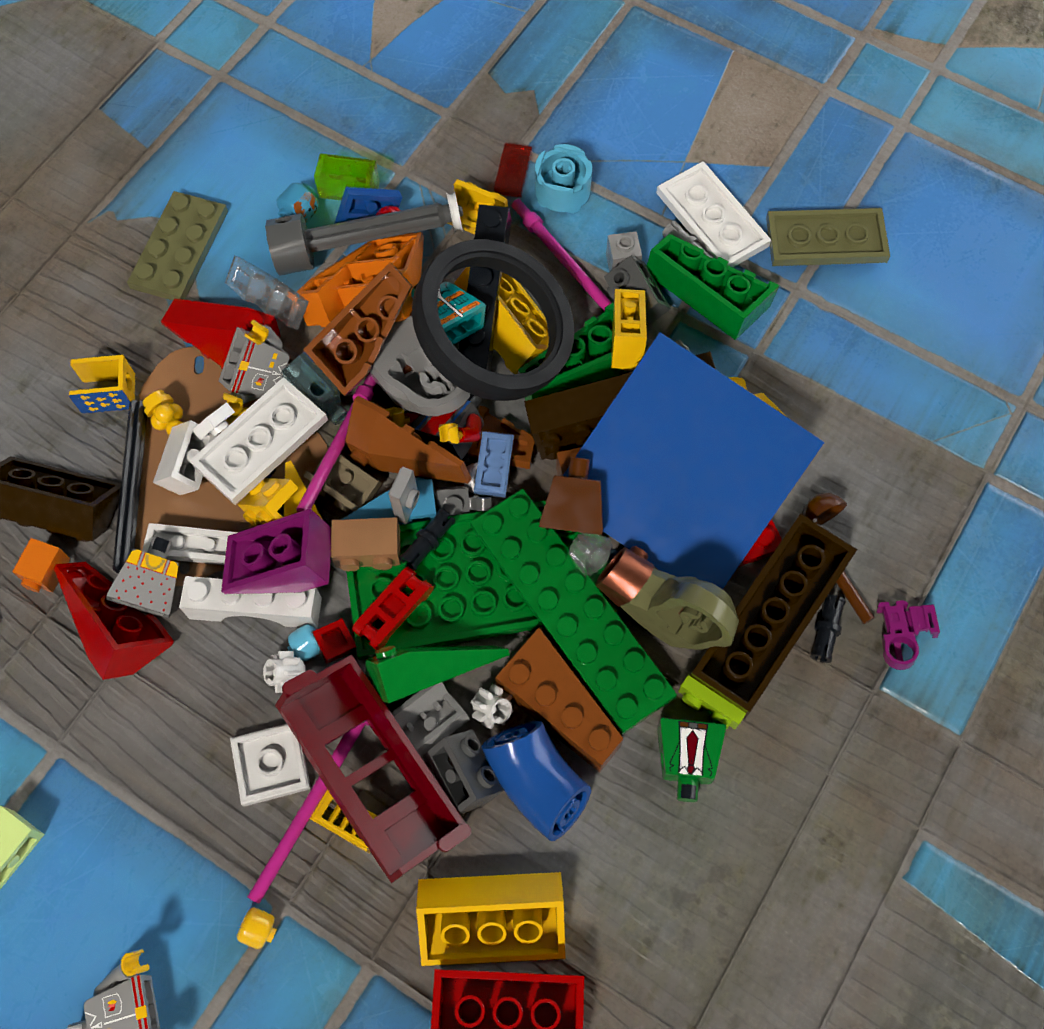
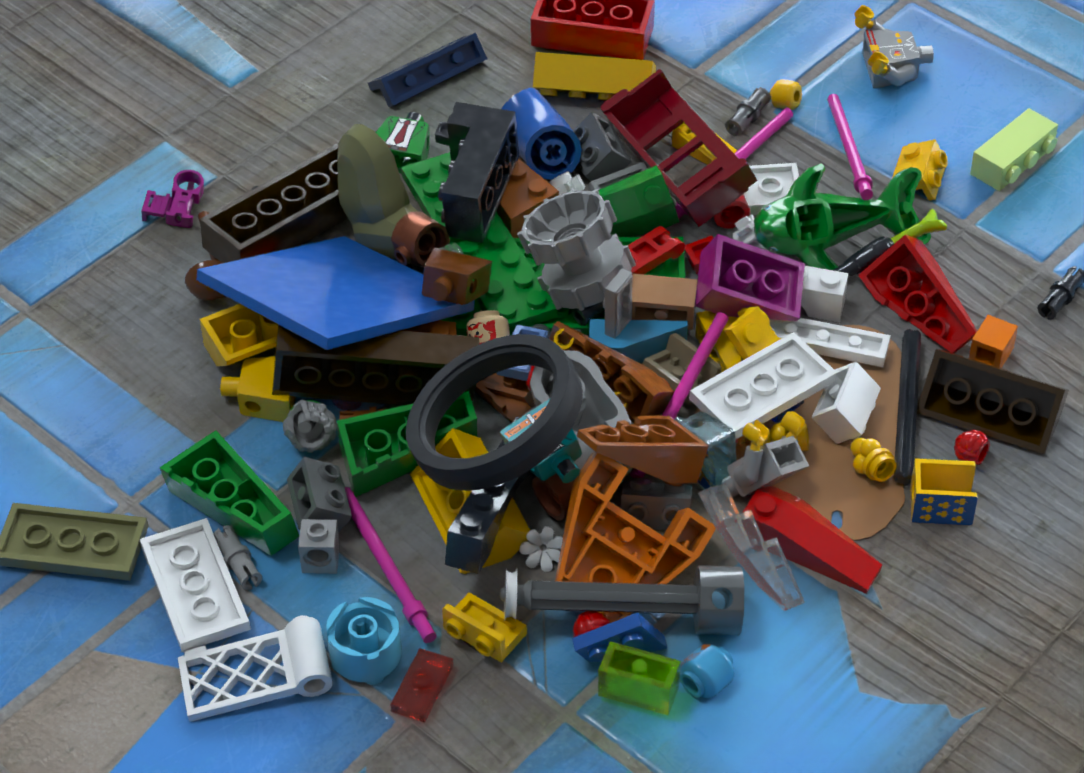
camera: 170 degrees left, 20 degrees down
light grey torso [107,537,179,619] -> none
olive plate [127,191,228,301] -> none
white plate [192,402,235,440] -> none
yellow slope [611,289,647,371] -> none
none -> white piece [178,616,332,722]
none -> dark blue fence [368,33,487,107]
none -> black hinge [435,102,519,243]
none -> tan head [466,310,510,345]
none -> light grey piece [517,189,636,311]
none -> dark grey pin [725,87,771,136]
none -> green animal [754,163,931,270]
none -> dark pink bar [827,94,873,200]
none -> piece [833,209,947,276]
none -> yellow bracket [892,139,948,201]
none -> red piece [954,430,990,465]

